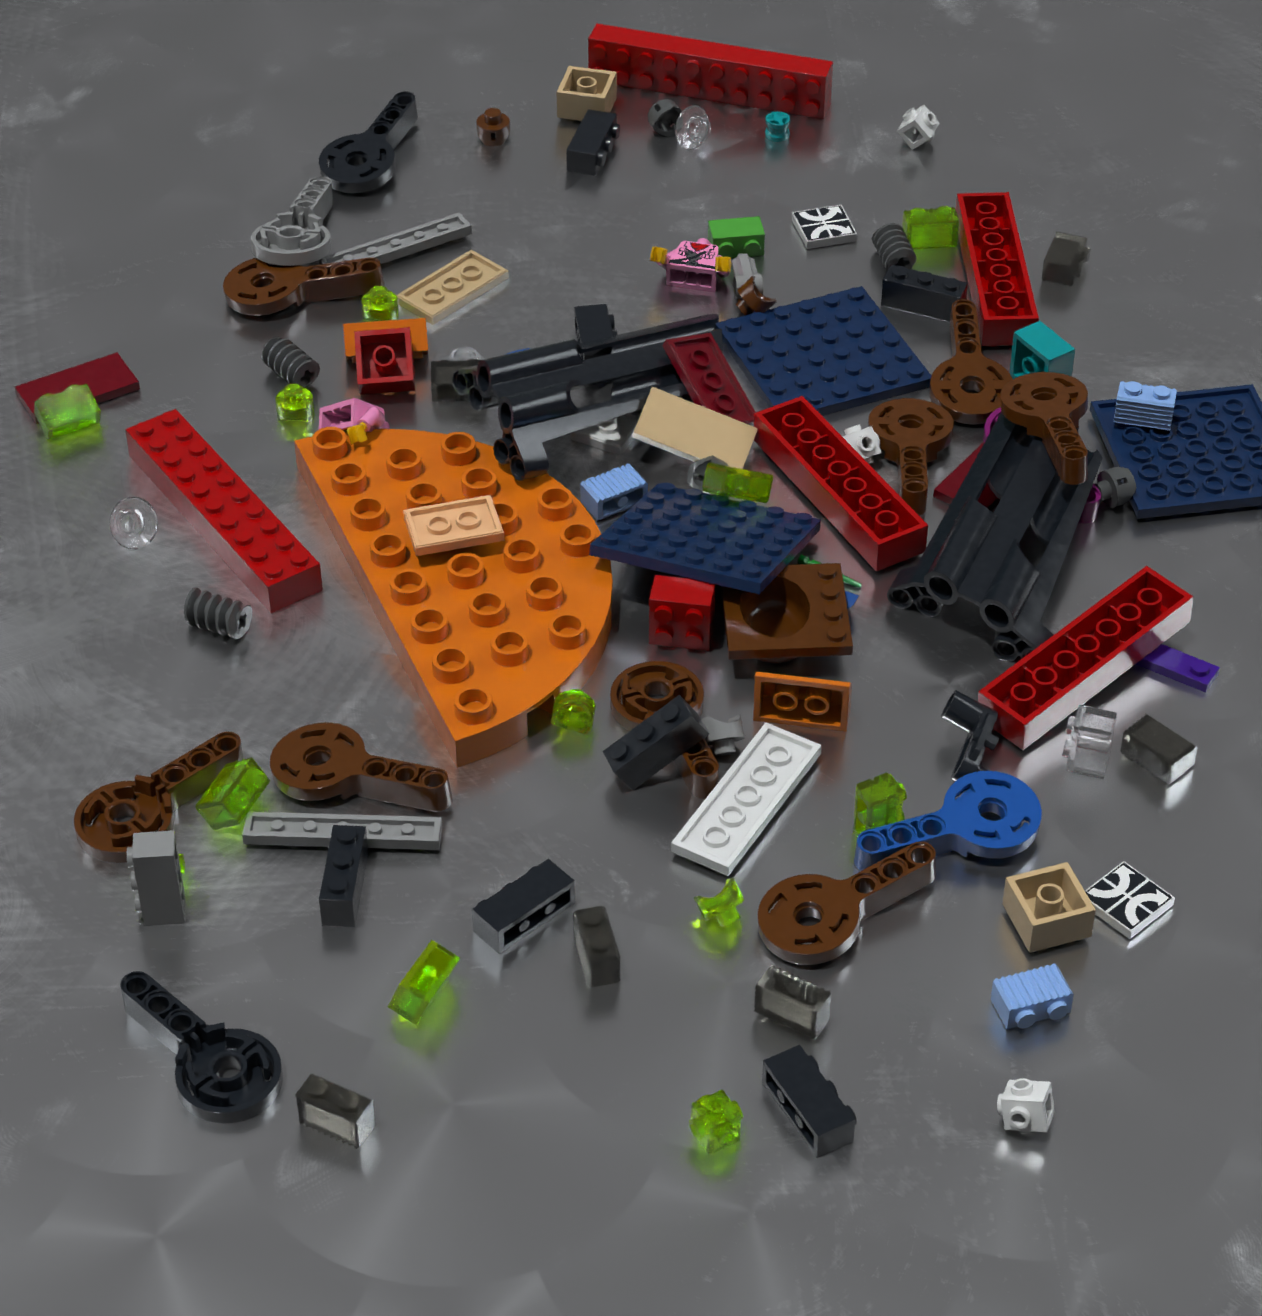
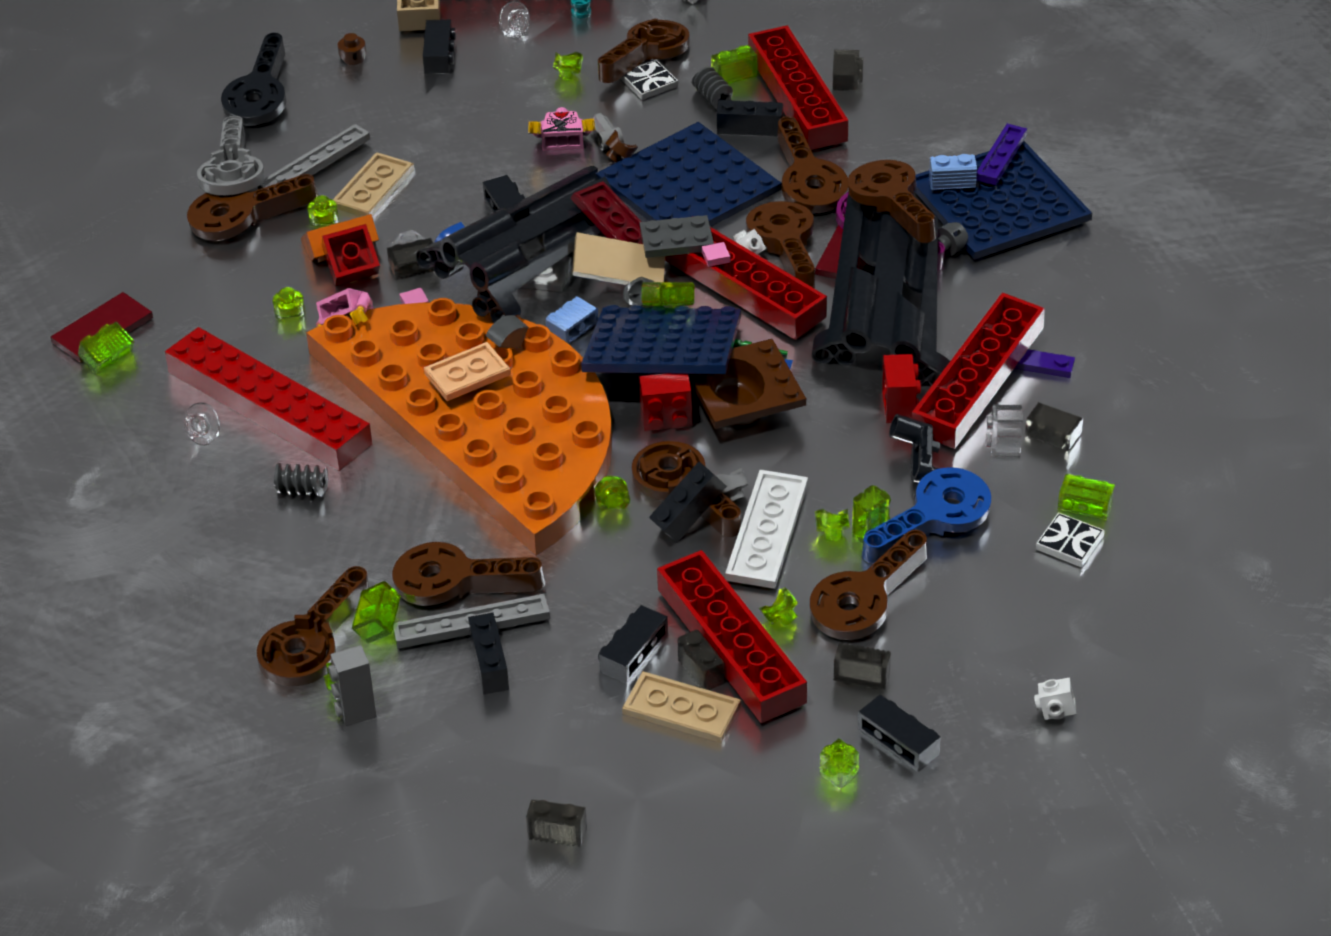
camera: 15 degrees left, 0 degrees up
black beam [120,971,283,1124] -> none
dark grey piece [261,337,320,389] -> none
clear neon green brick [387,940,461,1025] -> none
dark grey piece [648,99,684,137] -> none
bright green brick [708,216,765,259] -> none
orange slope [753,672,852,732] -> none
light blue brick [991,963,1074,1029] -> none
tan brick [1002,862,1096,953] -> none
teal brick [1009,321,1075,379] -> none
none -> bright pink tile [399,288,429,304]
none -> dark grey brick [486,315,529,348]
none -> clear neon green piece [553,52,583,80]
none -> reddish brown beam [598,19,690,83]
none -> tan tile [622,671,741,743]
none -> dark grey plate [640,215,714,258]
none -> red brick [657,550,807,723]
none -> bright pink tile [702,242,730,267]
none -> clear neon green piece [815,509,850,541]
none -> red brick [882,354,921,423]
none -> dark purple plate [976,123,1027,185]
none -> clear neon green brick [1057,474,1115,520]

